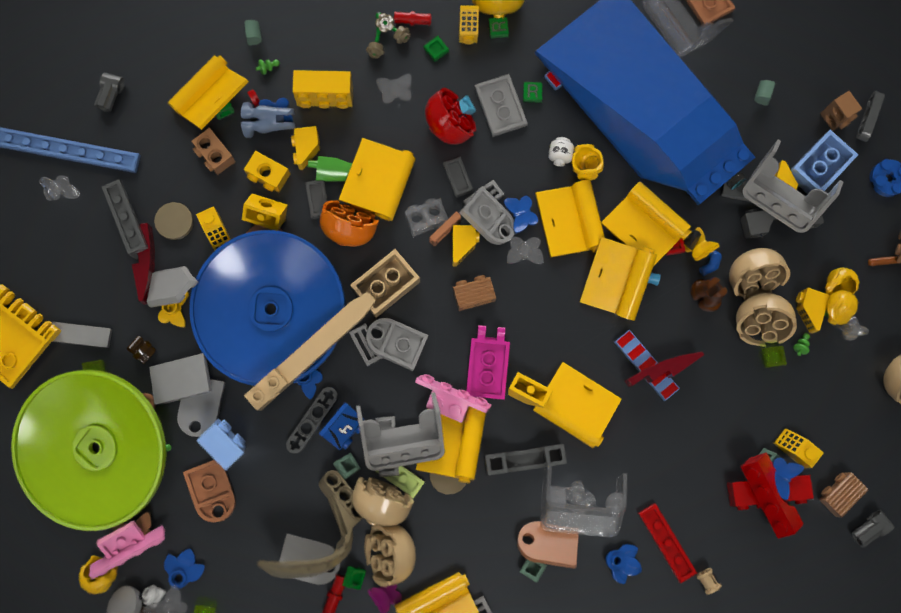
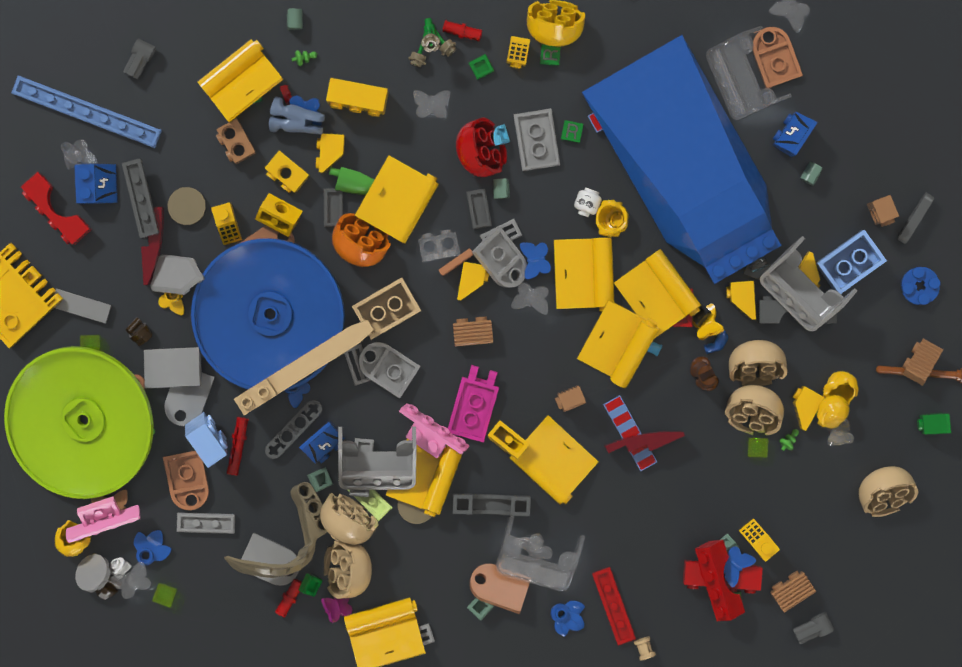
camera: 15 degrees right, 10 degrees up
none -> red arch [21,172,92,245]
none -> blue slope [75,164,118,204]
none -> light grey tile [177,512,235,534]
none -> red pin [226,417,249,476]
none -> sand green brick [493,178,510,199]
none -> medium nougat brick [555,385,586,412]
none -> yellow slope [726,281,756,320]
none -> blue slope [772,112,817,158]

